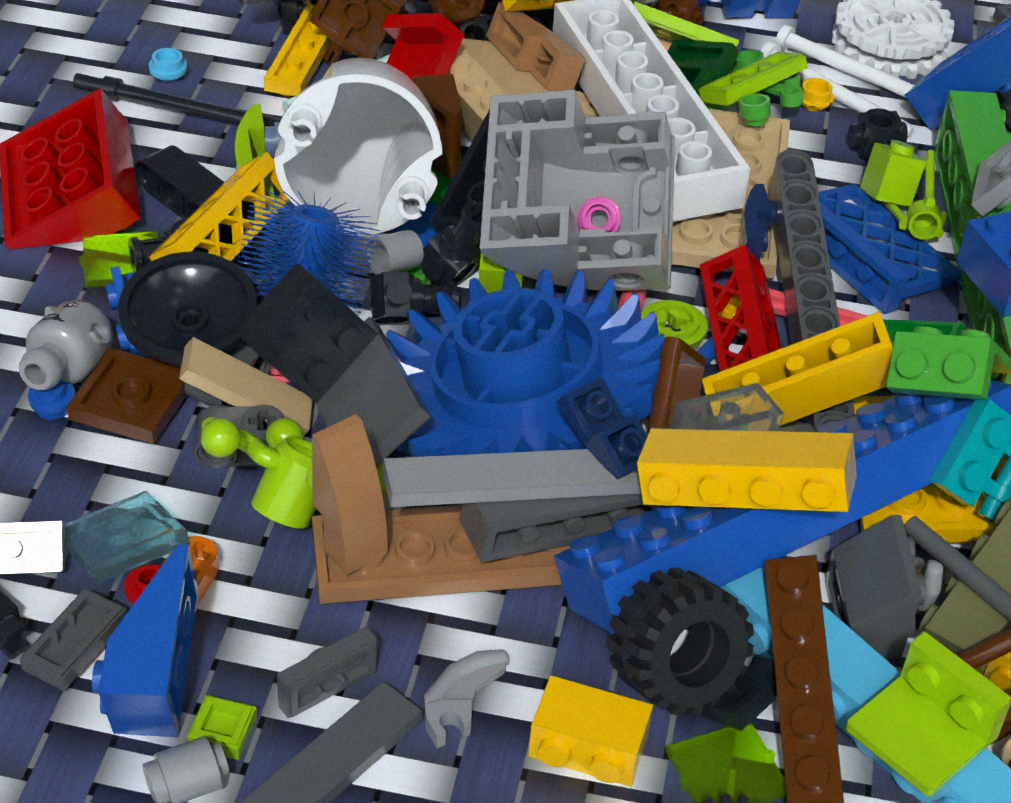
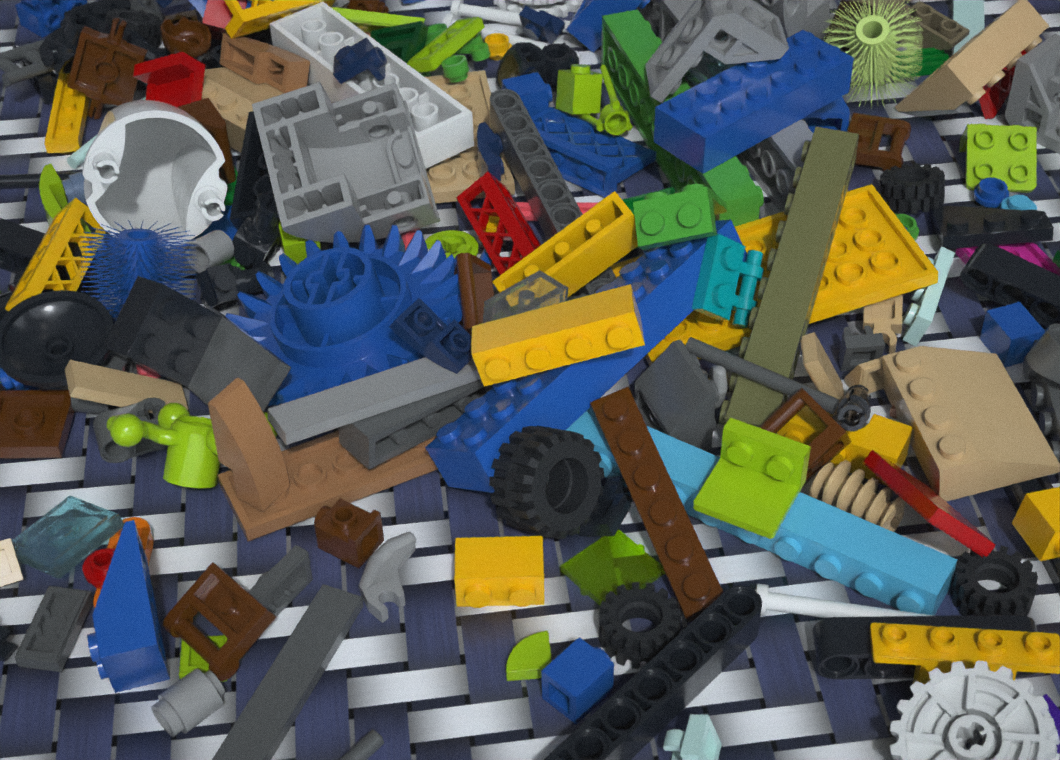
camera: 15 degrees left, 0 degrees up
dark pink plate [578,197,621,232] -> none
none -> reddish brown plate [163,562,276,681]
none -> reddish brown brick [314,498,384,568]
none -> dark blue bracket [333,37,387,84]
none -> black rock [496,42,547,89]
none -> blue brick [501,72,553,117]
none -> dark blue bracket [519,6,565,44]

